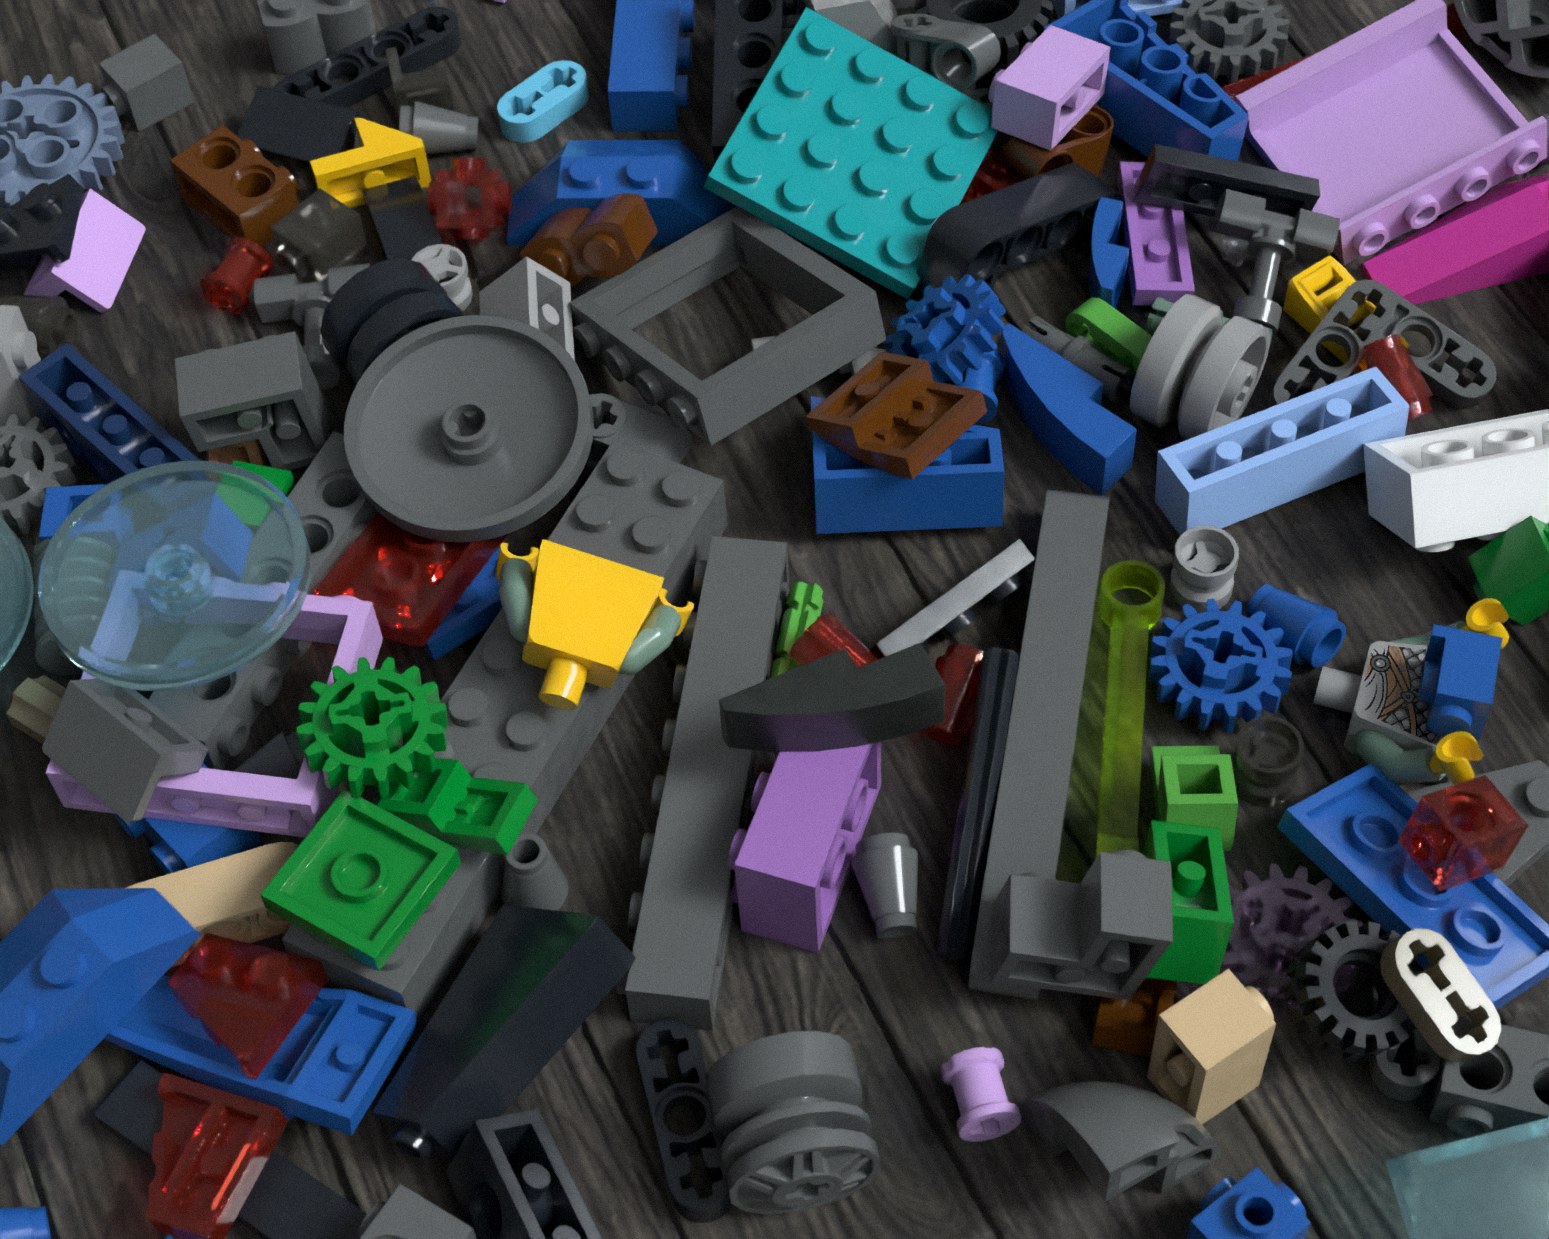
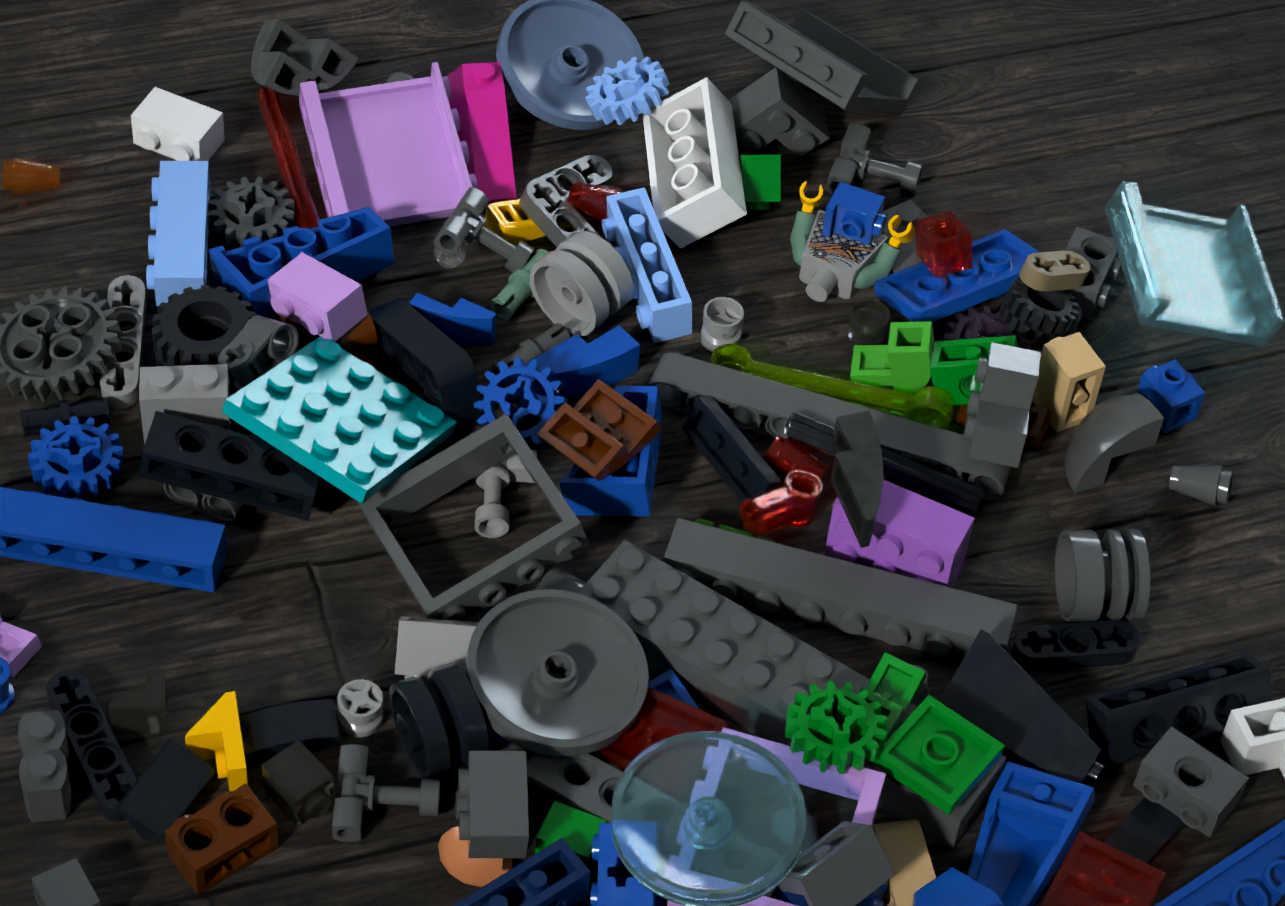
camera: 90 degrees left, 5 degrees down
clear red wing [168,933,328,1080] -> none
clear red bush [200,237,274,314] -> none
dark grey cone [399,101,478,155] -> none
clear red brick [428,157,512,239] -> none
yellow torso [495,539,694,710] -> none
medium azure beam [497,60,589,143] -> none
blue wedge [506,140,735,246] -> none
reddish brown brick [520,193,658,287] -> none
lavender bush [940,1047,1021,1142] -> none
bright green beam [1065,297,1152,373] -> none
medium lavender plate [1116,162,1195,306] -> none
black plate [1135,144,1320,217] -> none
blue gear [1148,599,1293,733] -> none
blue cone [1247,584,1346,668] -> none

